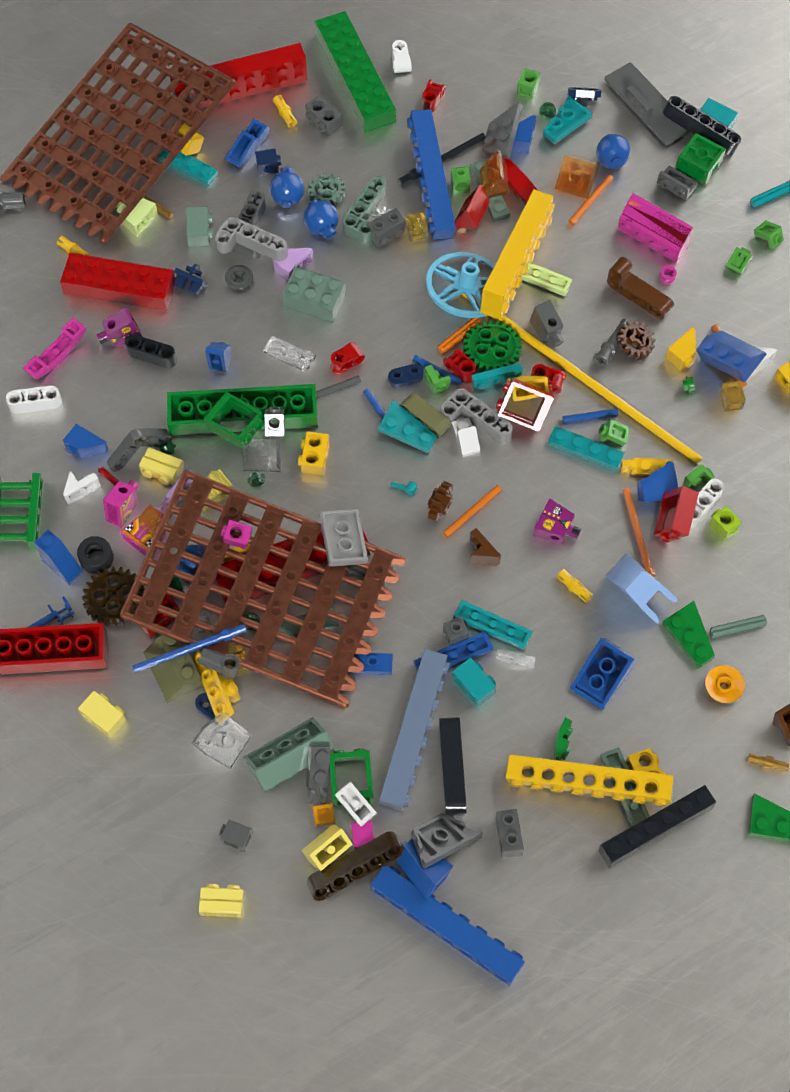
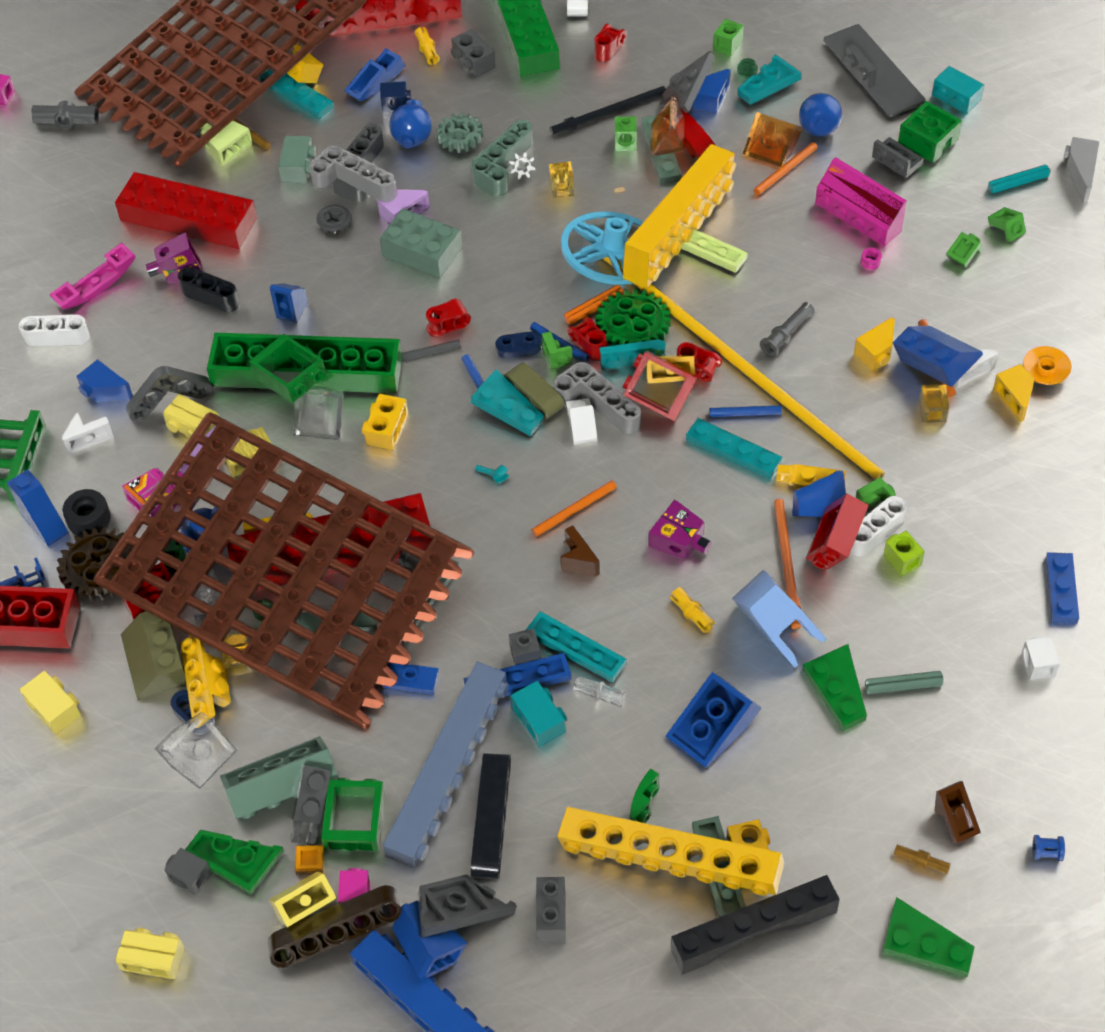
camera: 10 degrees right, 10 degrees down
yellow pin [56,236,90,256] -> none
red piece [98,467,120,486] -> none
dark pink torso [103,480,139,528] -> none
blue bar [132,624,247,673] -> none
clear yellow brick [138,504,164,537] -> none
dark green plate [158,440,176,455] -> none
dark blue hips [173,263,208,296] -> none
dark grey piece [198,647,239,679] -> none
dark pink brick [221,520,252,549] -> none
clear green plate [247,471,266,487] -> none
clear plate [263,336,317,372] -> none
brick [265,407,284,436] -> none
blue brick [304,200,339,239] -> none
light grey tile [319,509,368,567] -> none
white slope [335,782,377,827] -> none
dark grey bracket [367,208,406,248] -> none
blue brick [407,110,456,240] -> none
reddish brown gear [427,481,454,522] -> none
red slope [454,185,490,230] -> none
dark grey torso [529,300,564,347] -> none
plate [567,87,602,101] -> none
bright green bracket [598,419,630,446] -> none
reddish brown beam [607,257,674,319] -> none
reddish brown gear [616,320,656,360] -> none
black beam [663,96,741,155] -> none
green plate [683,376,696,394] -> none
light orange dish [705,665,745,703] -> none
none -> green wing [185,830,284,895]

